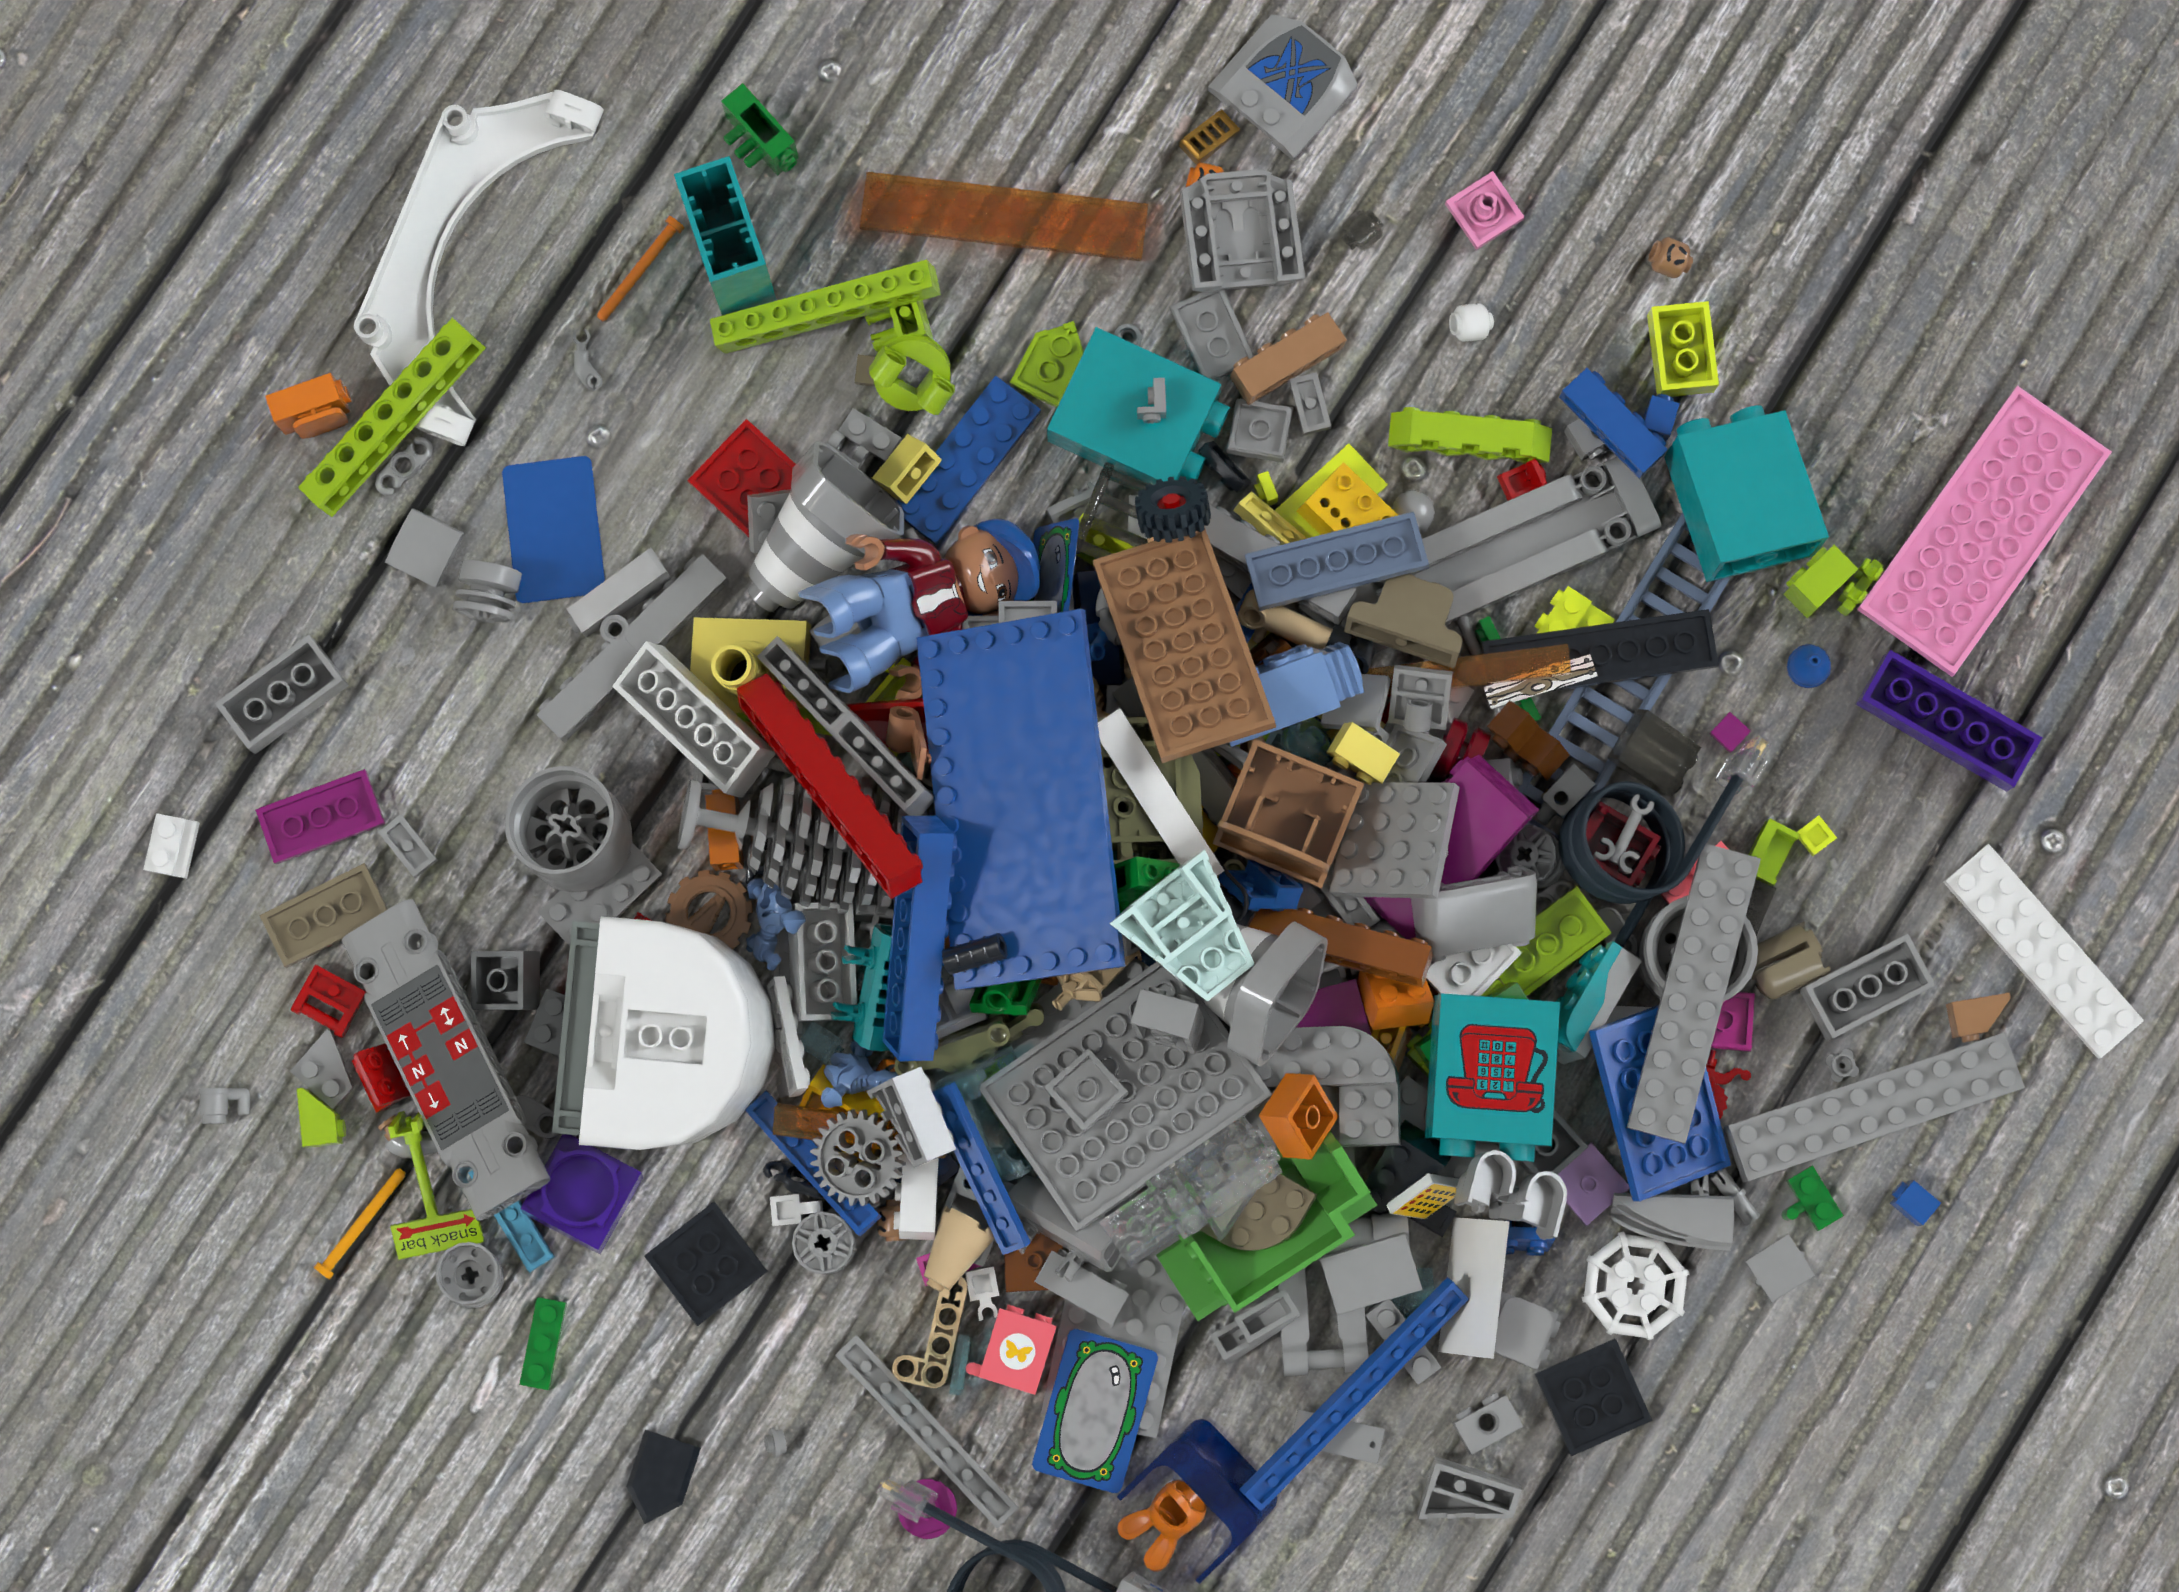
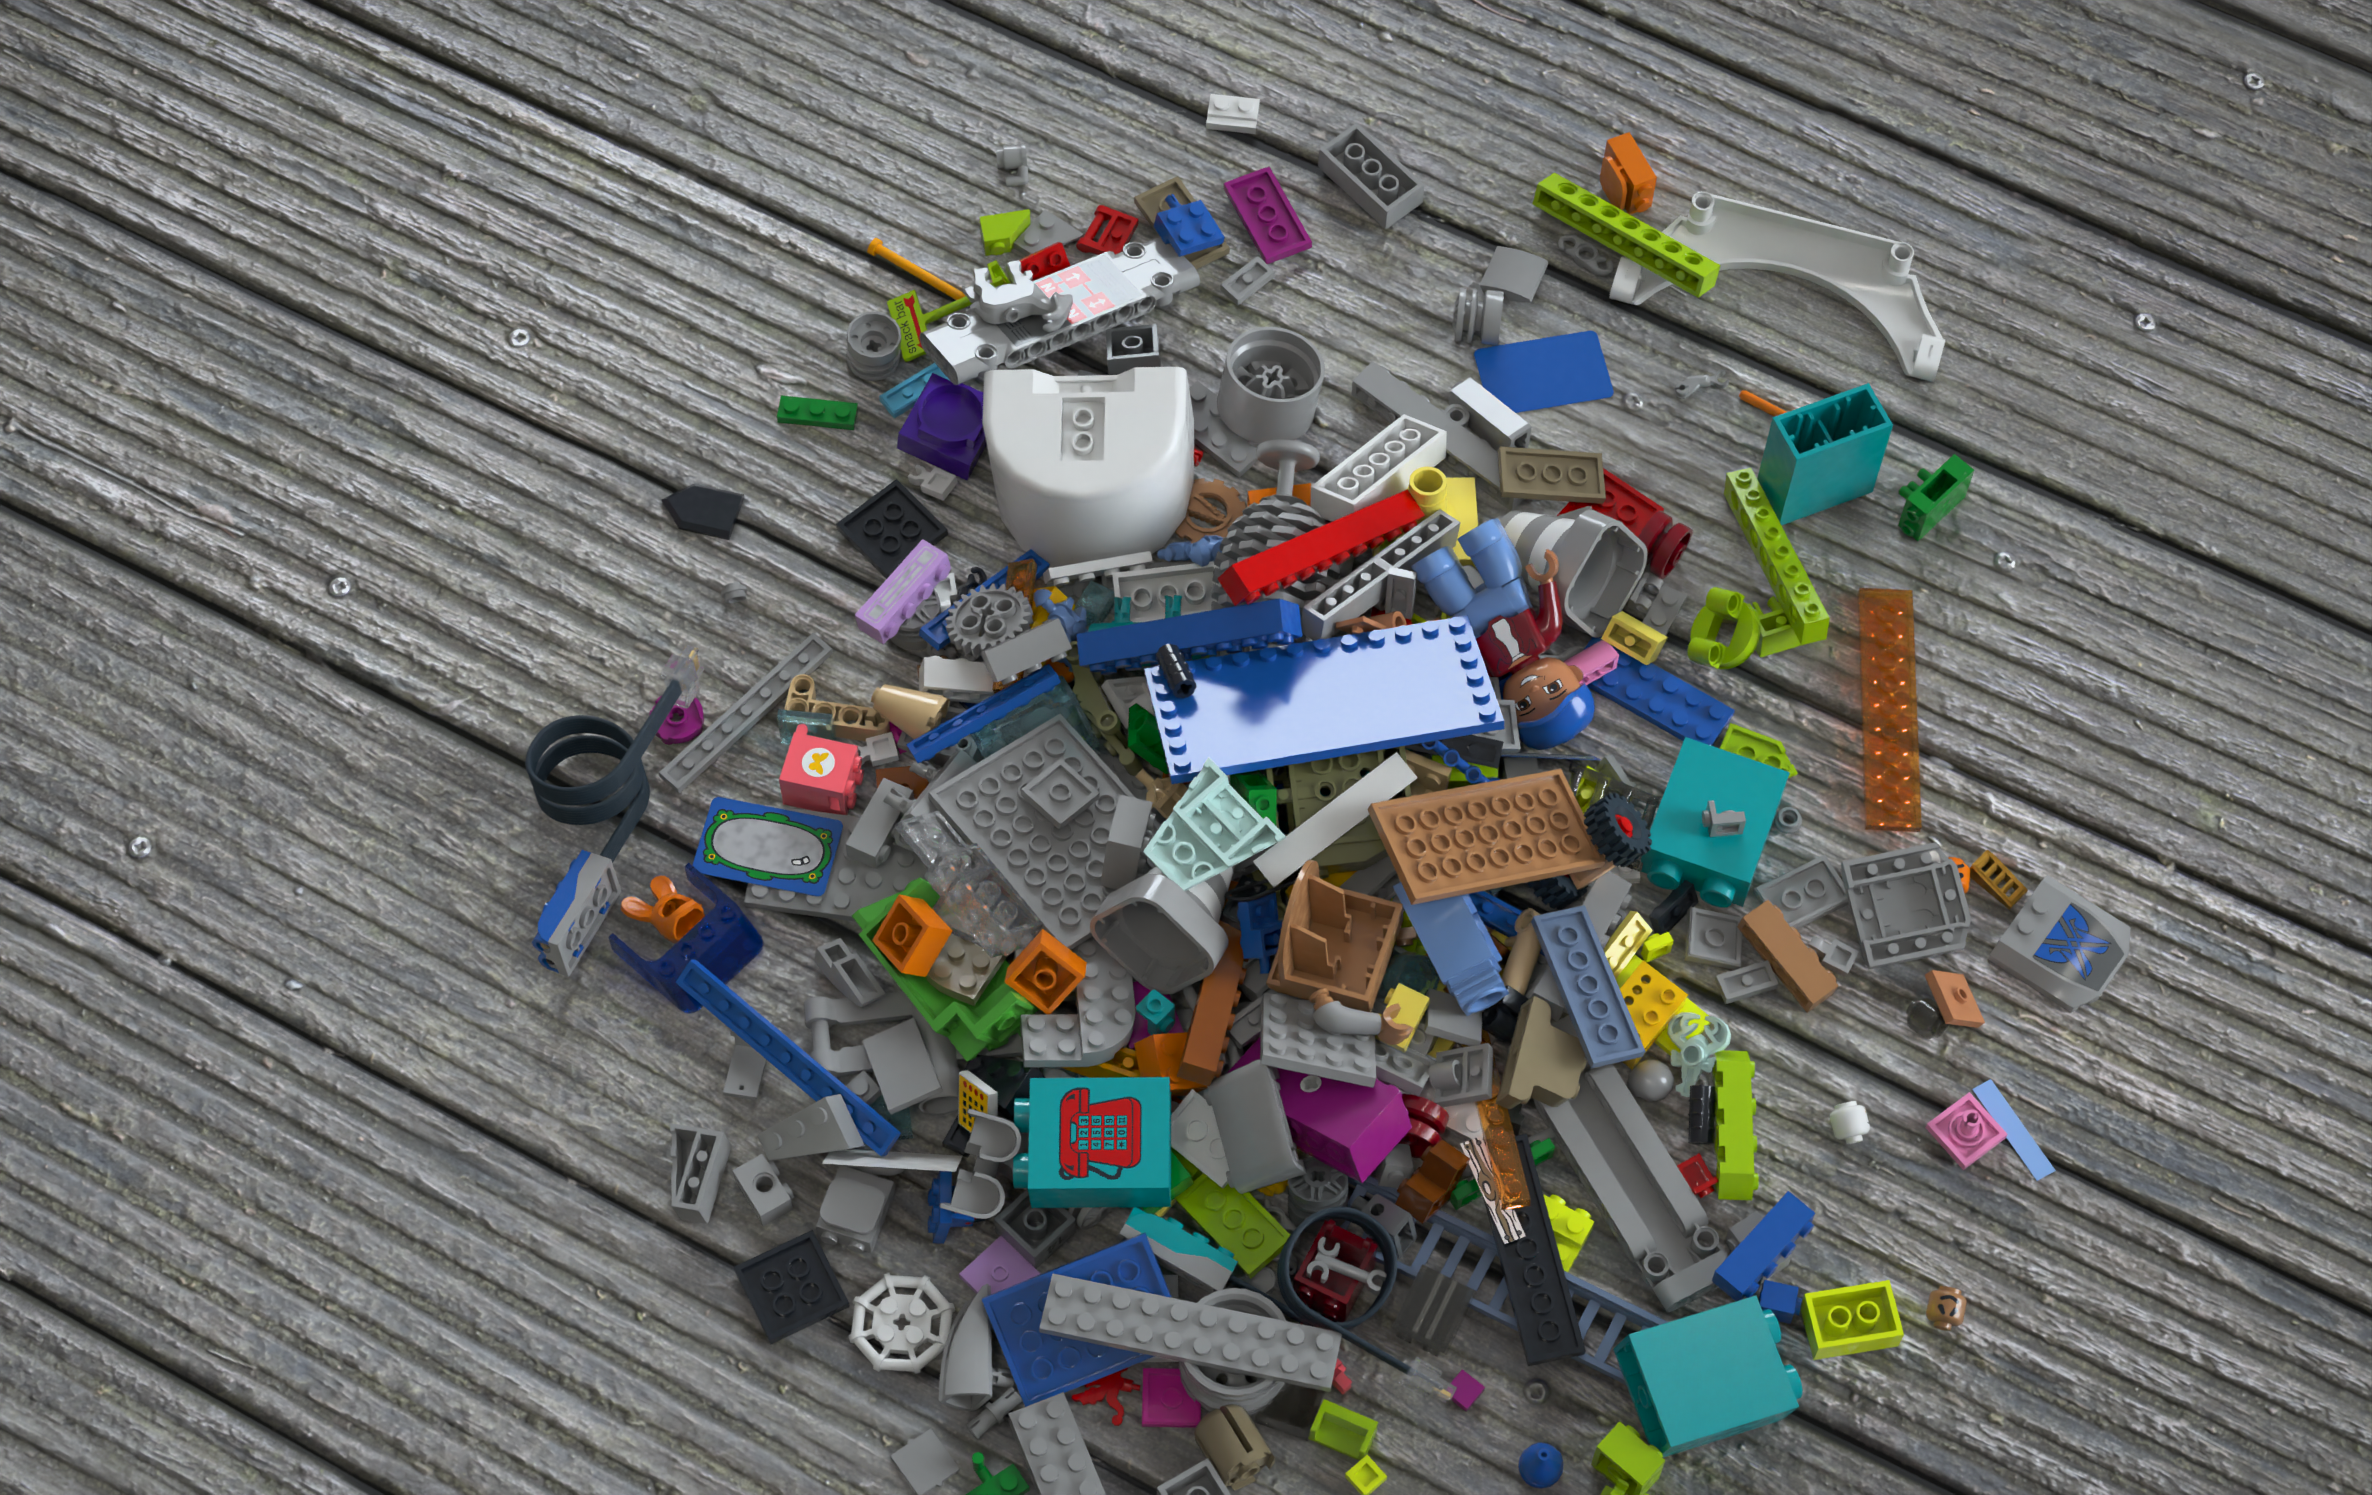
camera: 85 degrees right, 20 degrees down
none -> light grey wedge [757,1094,865,1161]
none -> lavender brick [855,539,951,645]
none -> orange brick [872,894,952,977]
none -> white plate [908,465,958,501]
none -> light grey animal [962,260,1073,332]
none -> teal bracket [1136,989,1176,1035]
none -> blue plate [1154,194,1225,257]
none -> piece [1309,988,1414,1045]
none -> light grey plate [1385,567,1417,620]
none -> dark tan plate [1498,446,1606,504]
none -> bright pink brick [1563,640,1619,685]
none -> dark red wheel [1638,511,1693,579]
none -> light aqua animal [1667,1012,1731,1097]
none -> black axle [1688,1085,1716,1145]
none -> light grey plate [1807,936,1859,978]
none -> nougat plate [1925,970,1985,1028]
none -> light blue sticker [1972,1079,2056,1181]

